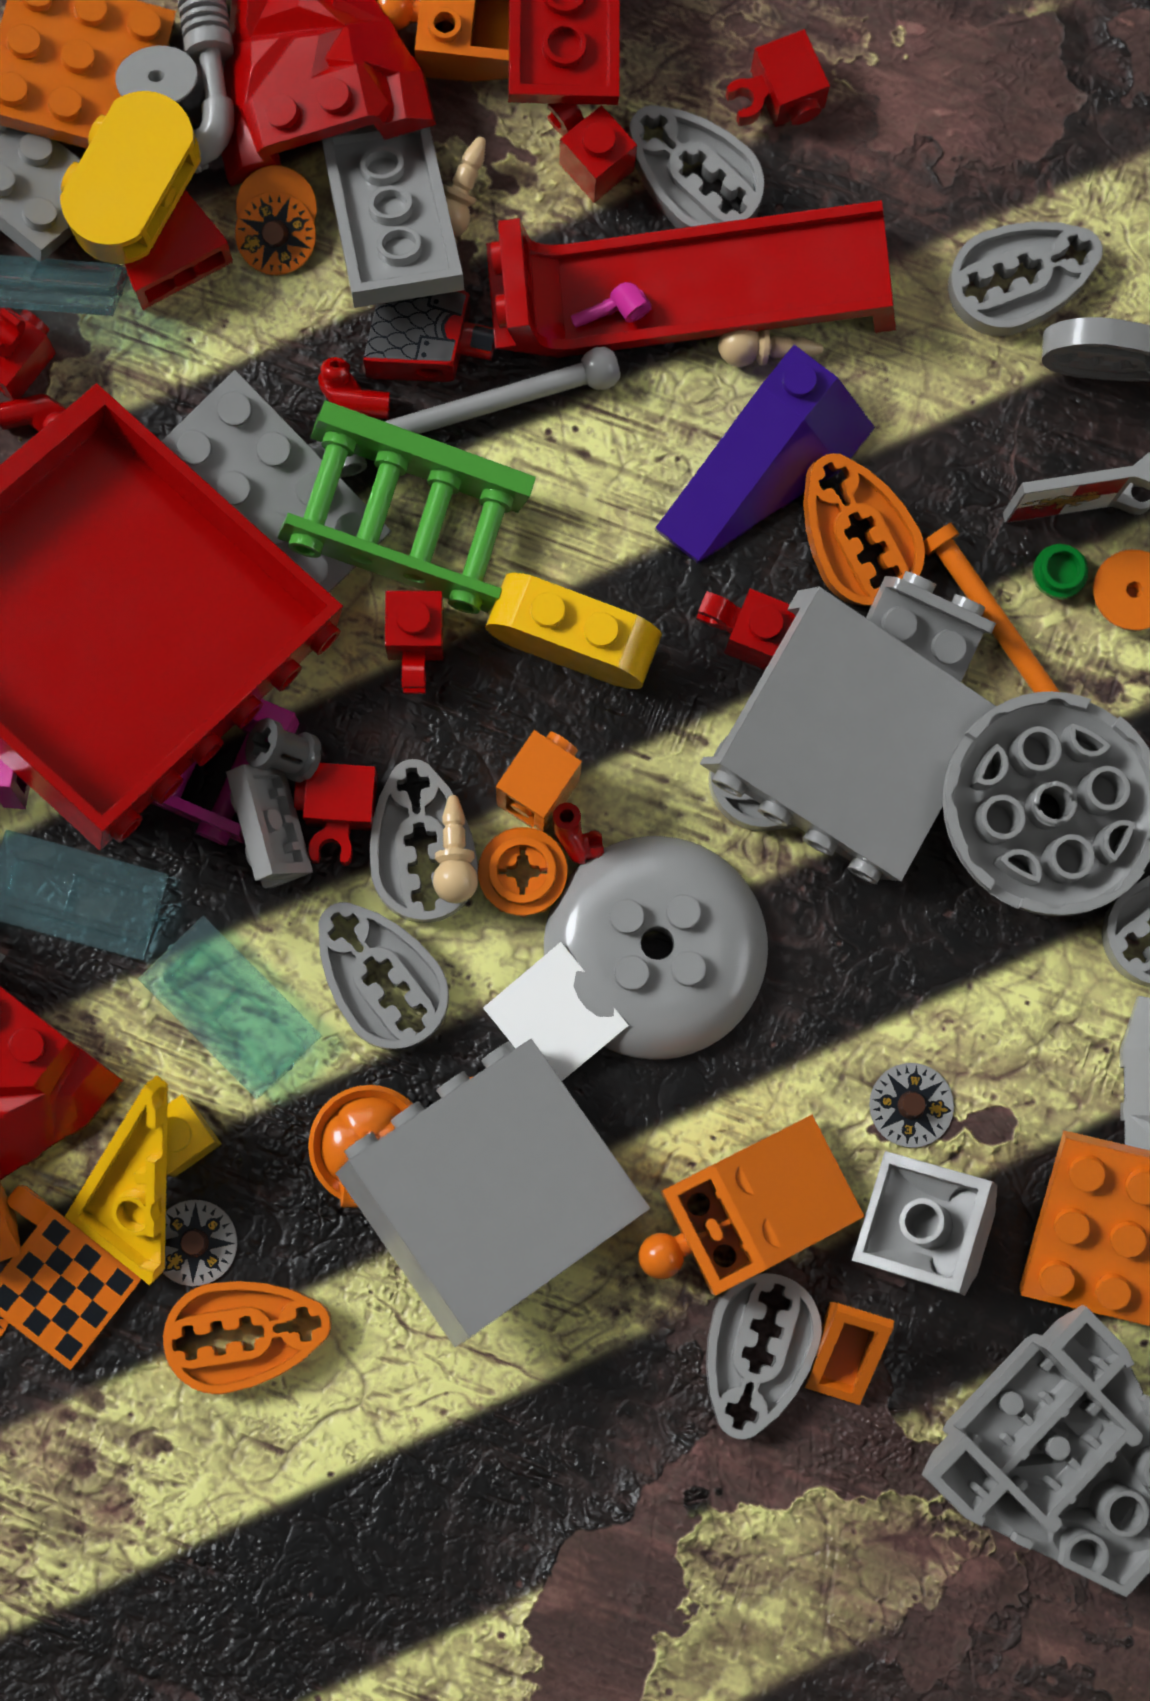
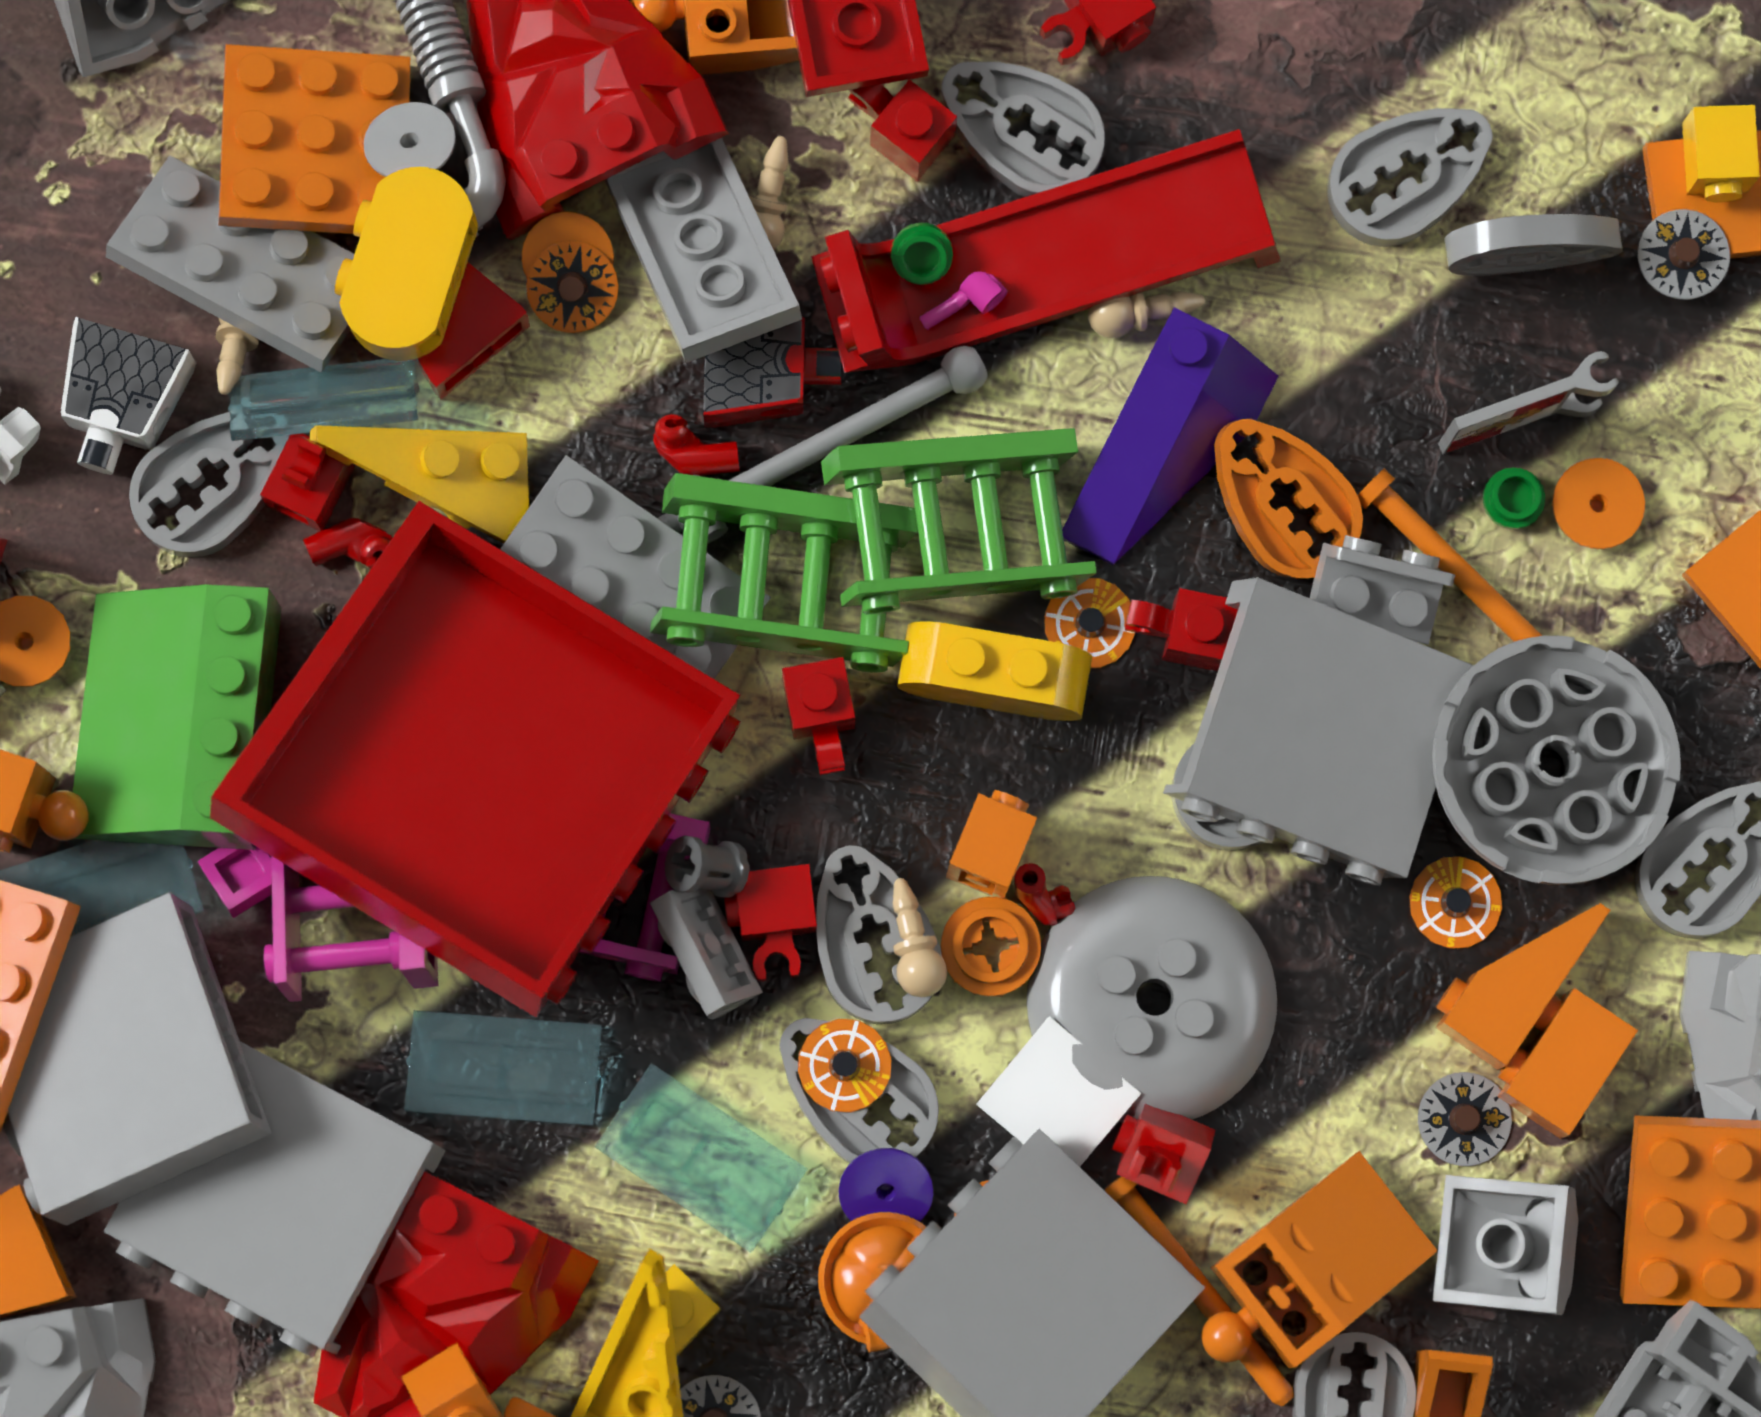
camera: 10 degrees left, 0 degrees up
none -> yellow wing [310,425,529,543]
none -> orange piece [798,1019,892,1113]
none -> bright green fence [821,428,1096,614]
none -> dark purple piece [839,1148,933,1222]
none -> green plate [891,223,953,285]
none -> orange piece [1045,578,1135,668]
none -> orange bar [1103,1176,1294,1407]
none -> red brick [1112,1104,1216,1204]
none -> orange piece [1409,856,1502,949]
none -> orange slope [1436,903,1611,1070]
none -> orange brick [1497,988,1638,1139]

